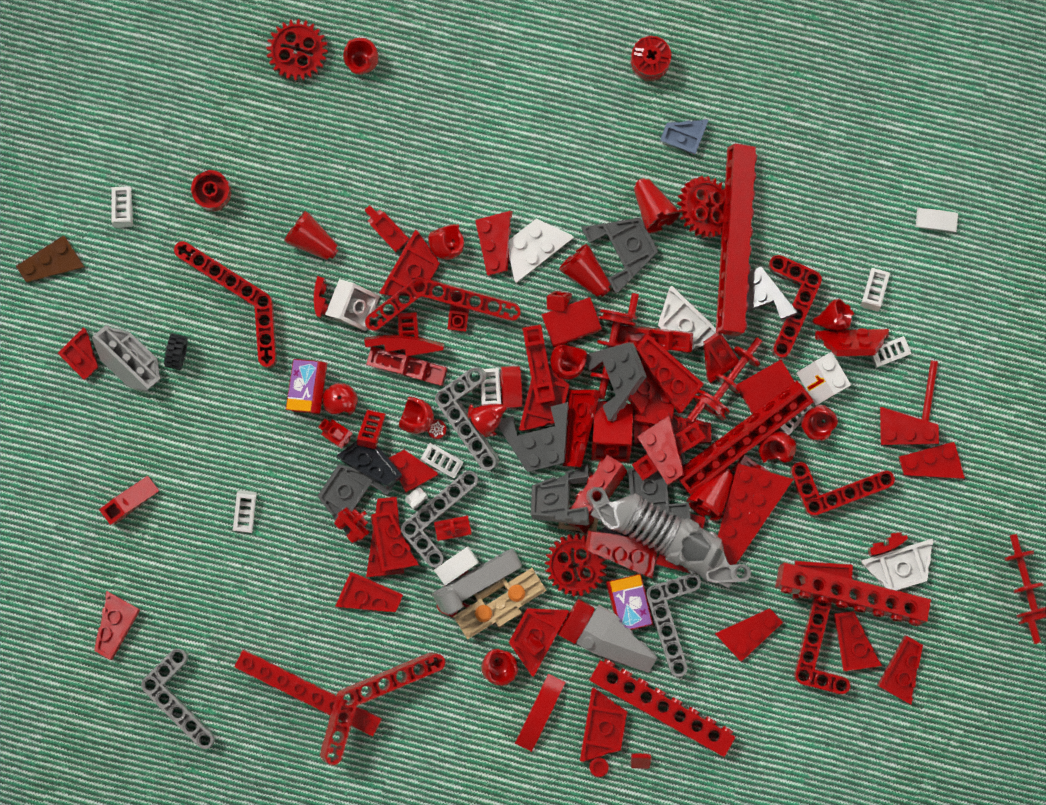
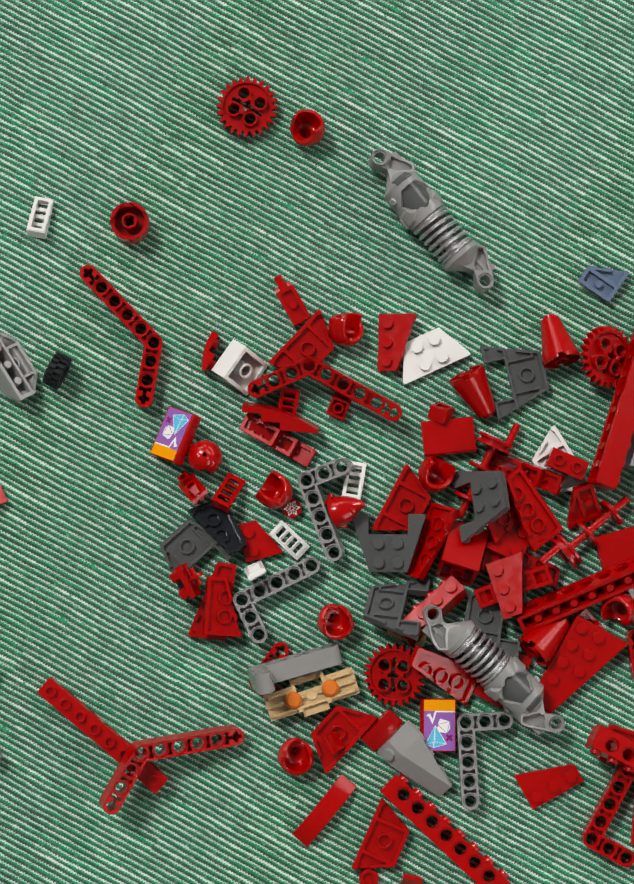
camera: 10 degrees right, 0 degrees up
white slope [233,490,257,533] -> none
red cone [284,211,338,260] -> none
red wing [335,571,403,612] -> none
red hips [434,515,472,541] -> none
white slope [434,547,479,585] -> none
red slope [500,366,522,408] -> none
red slope [522,324,555,404] -> none
red wheel [630,36,671,81] -> none
none -> red piece [317,604,354,640]
none -> light grey piece [368,149,495,294]
none -> red brick [544,447,589,481]

